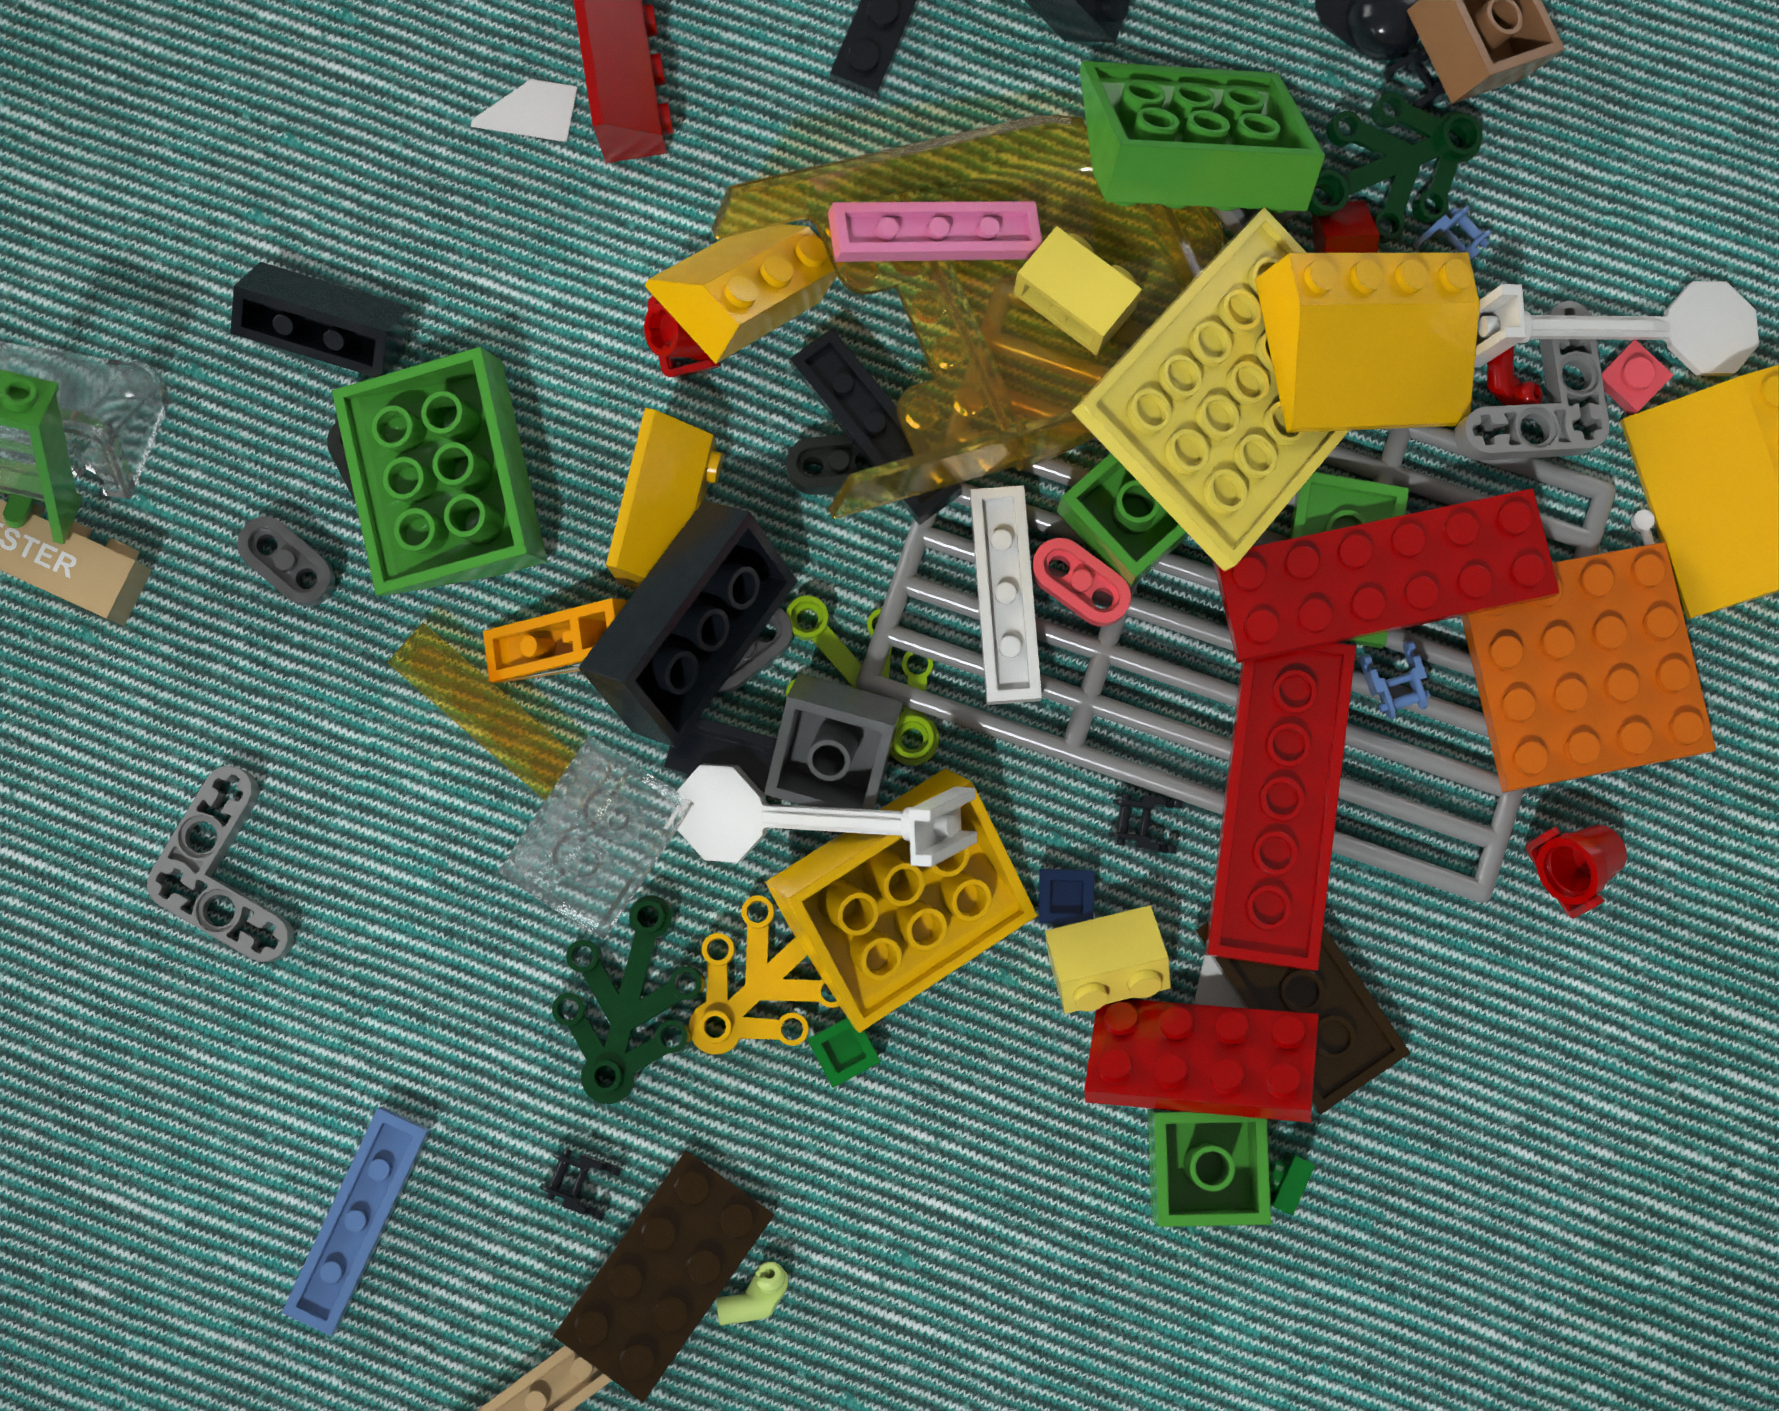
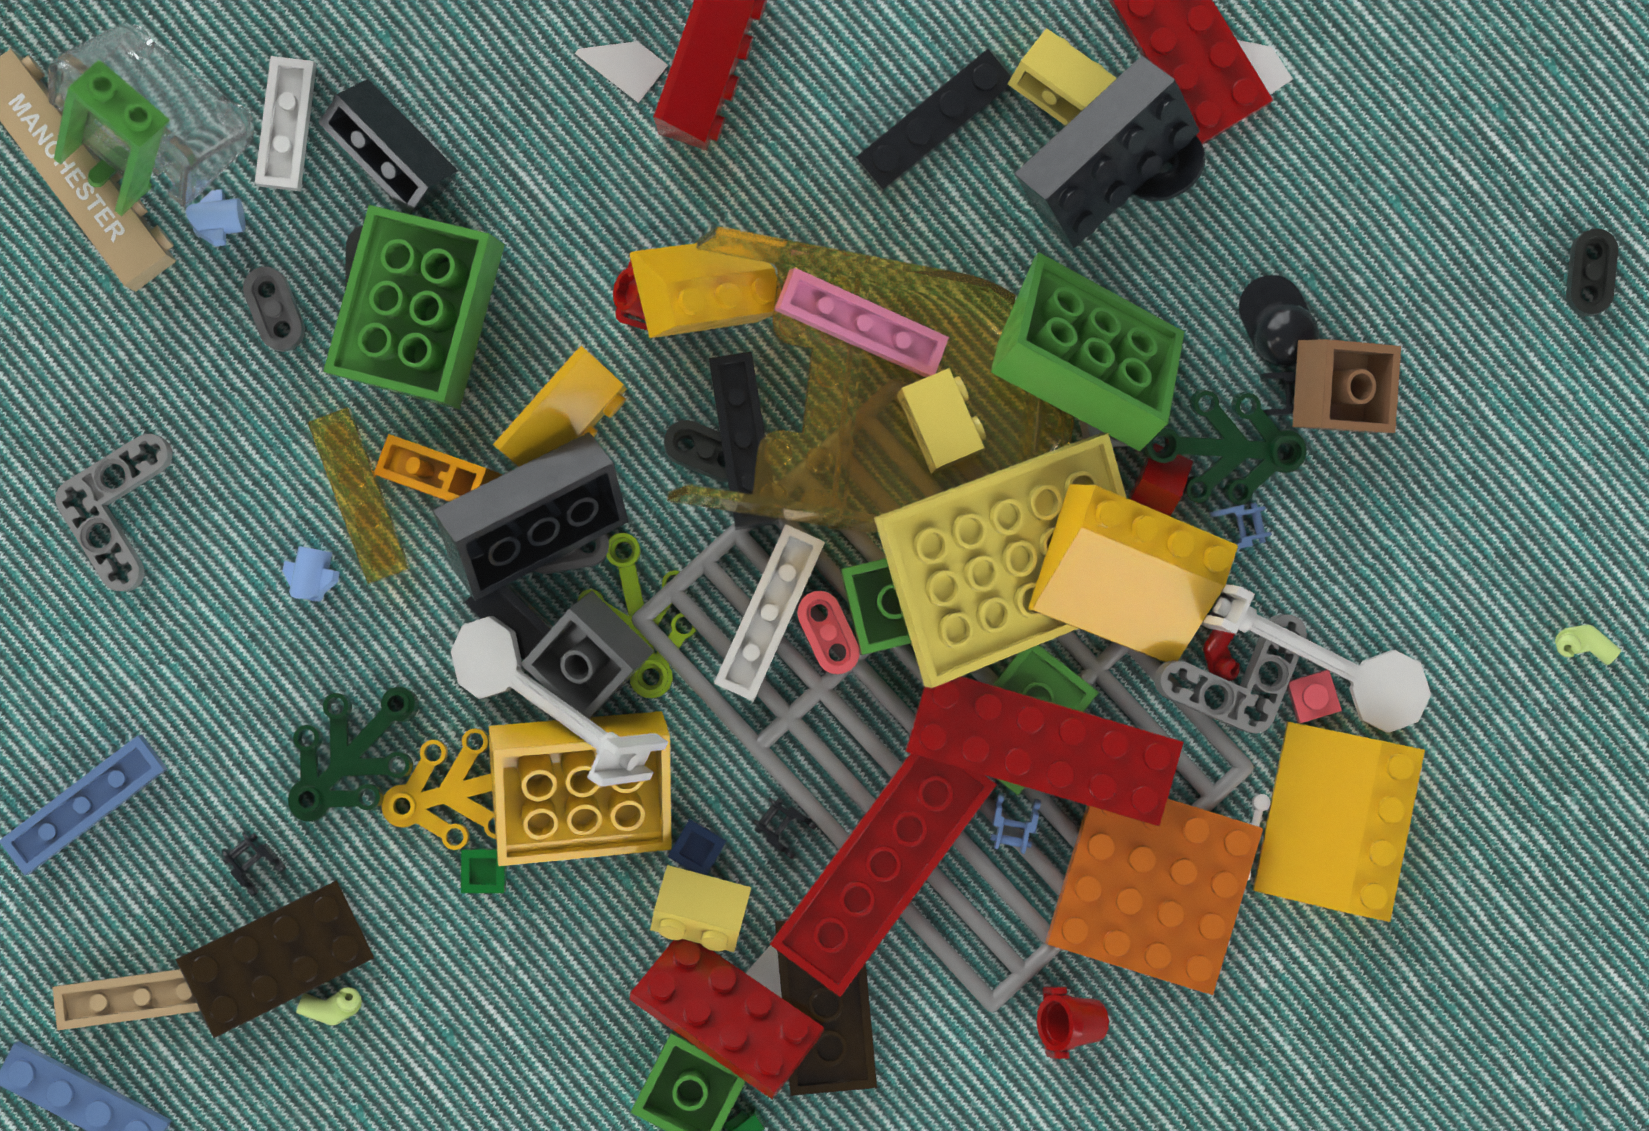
camera: 25 degrees right, 5 degrees up
clear slope [498,734,694,940] -> none
none -> light blue piece [185,189,245,247]
none -> white plate [255,56,317,191]
none -> light blue piece [282,546,340,602]

